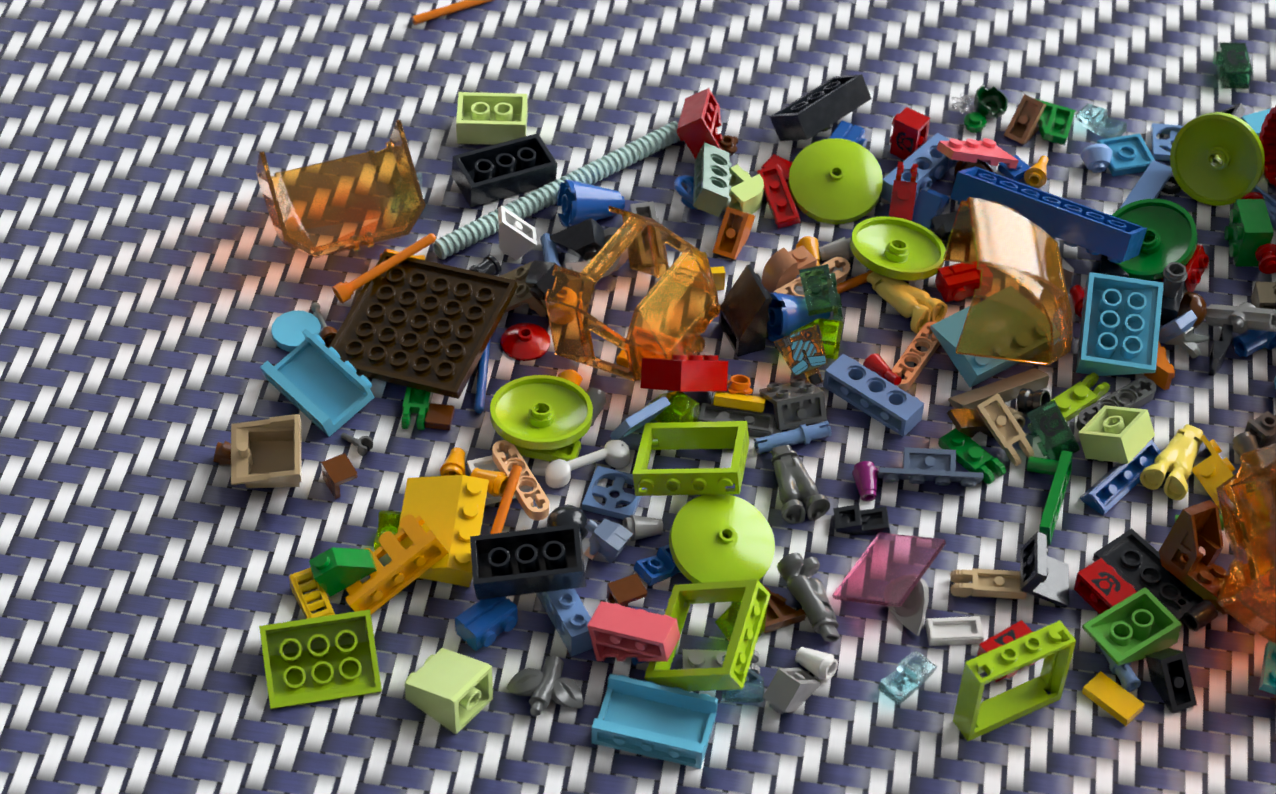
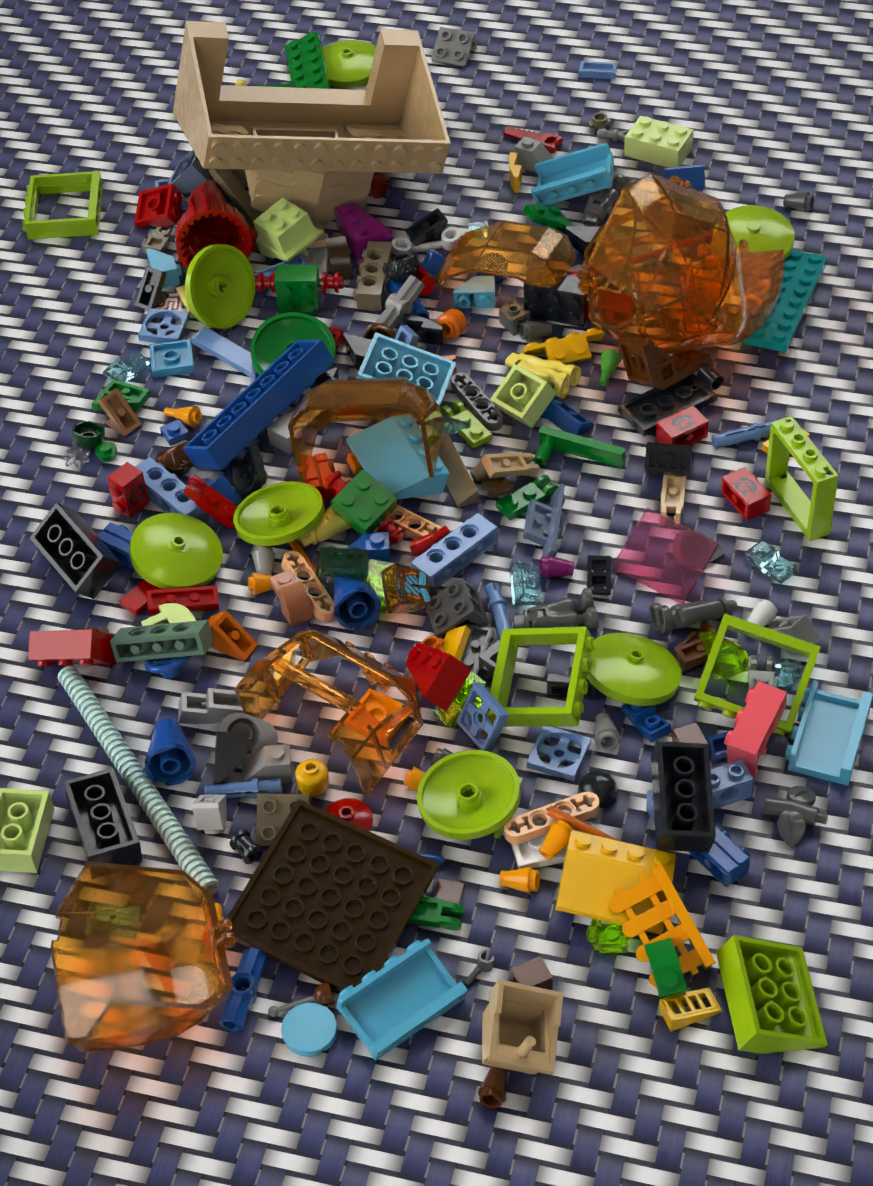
camera: 80 degrees left, 0 degrees up
orange piece [332,233,436,304] -> none
yellowish green slope [405,648,493,734] -> none
black slope [525,260,571,301] -> none
white piece [545,440,630,488] -> none
sand blue piece [584,519,632,564] -> none
black slope [719,265,771,357] -> none
white tile [925,616,984,646] -> none
coral wing [937,138,1019,169] -> none
black wheel [1017,388,1051,415] -> none
clear green brick [1027,400,1080,461] -> none
light blue cone [1081,144,1112,173] -> none
bright green slope [1082,587,1182,666] -> none
black slope [1145,648,1197,713] -> none
dark grey cone [1163,262,1188,298] -> none
clear green brick [1213,42,1253,89] -> none
none -> blue piece [219,947,268,1032]
none -> green brick [324,469,405,546]
none -> blue slope [344,532,391,570]
none -> clear light blue slope [429,417,471,434]
none -> orange head [436,309,467,339]
none -> clear light blue slope [510,561,542,606]

